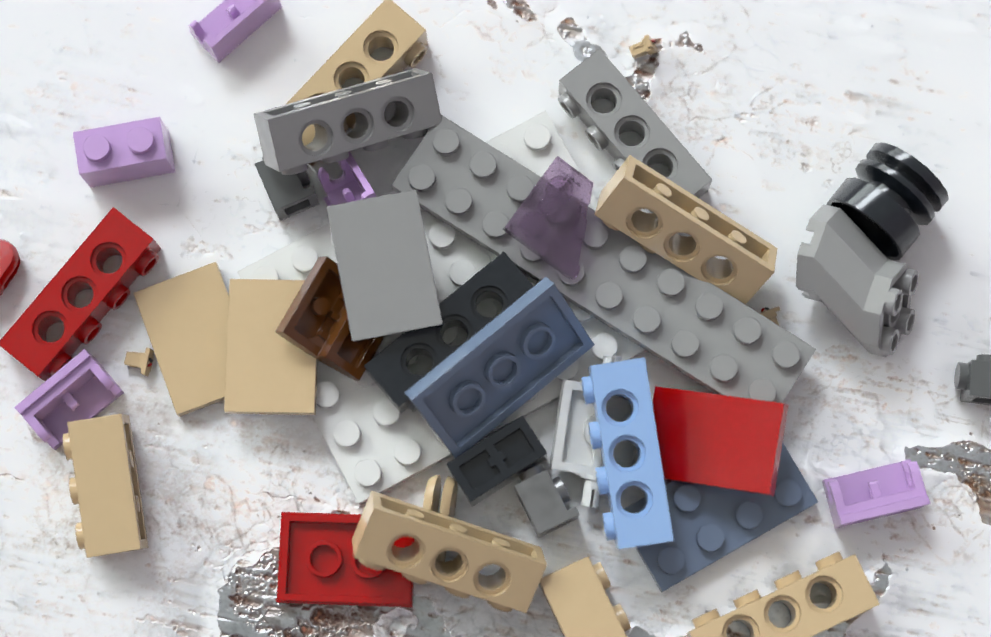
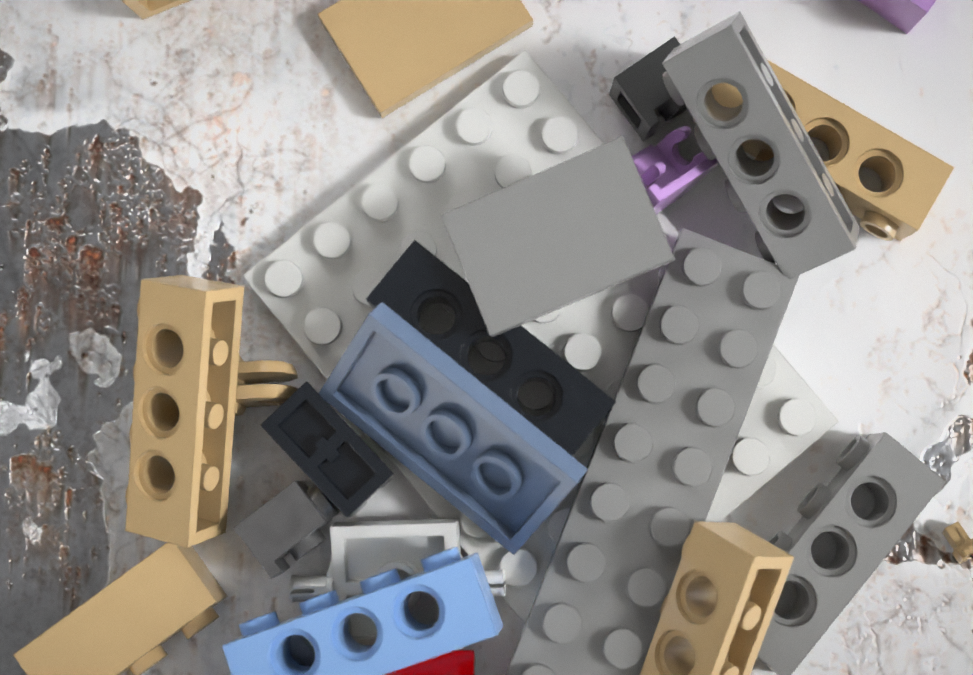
camera: 75 degrees right, 5 degrees up
tan tile [224,279,318,415] -> none
reddish brown slope [275,256,385,381] -> none
red tile [276,512,415,608] -> none
clear purple wing [502,156,593,281] -> none

